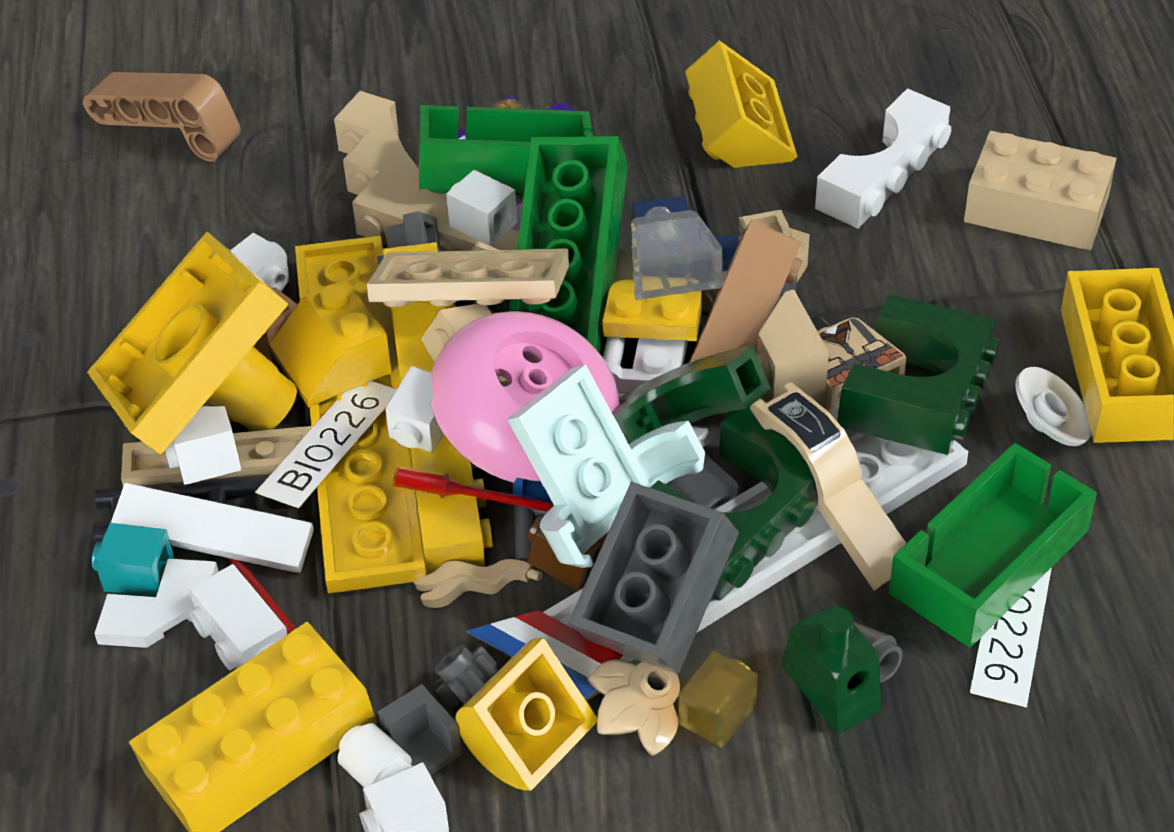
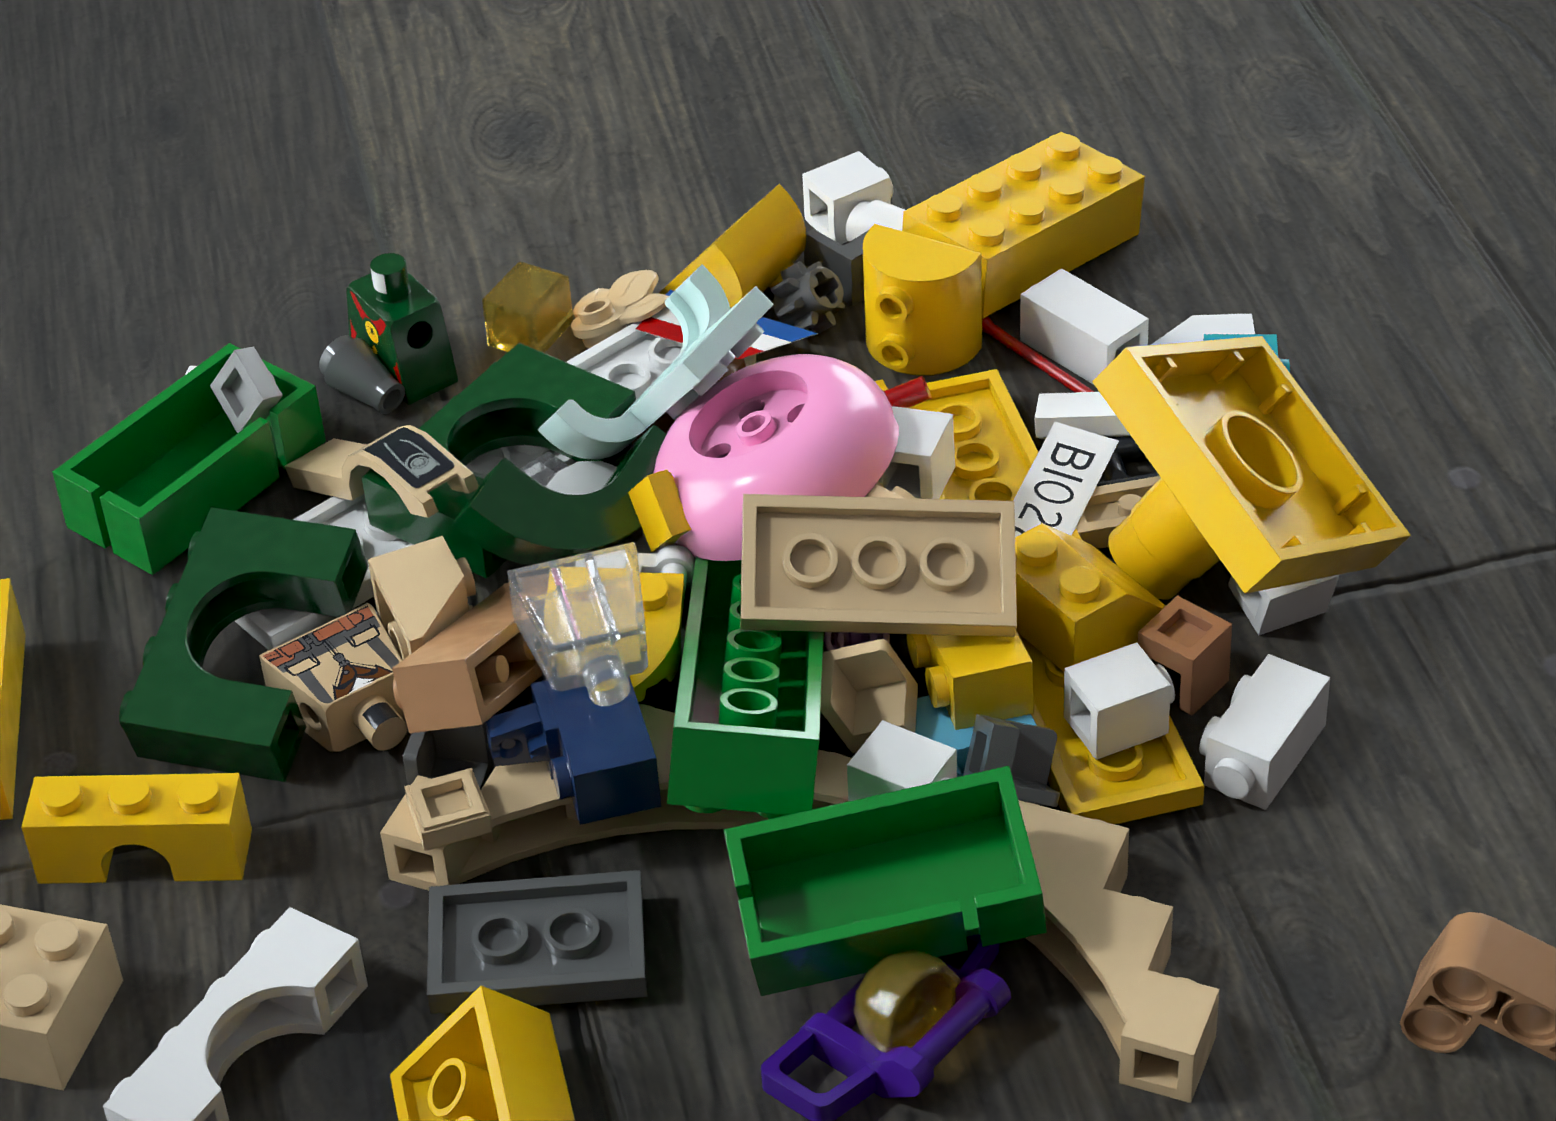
camera: 175 degrees right, 5 degrees down
dark grey brick [568,481,739,675] -> none
white dish [1015,367,1091,446] -> none
none -> yellow arch [21,773,252,884]
none -> light grey plate [210,346,283,433]
none -> dark grey plate [427,870,647,1014]
none -> yellow tile [628,469,692,552]
none -> yellow brick [863,224,982,375]
none -> white brick [1064,642,1175,760]

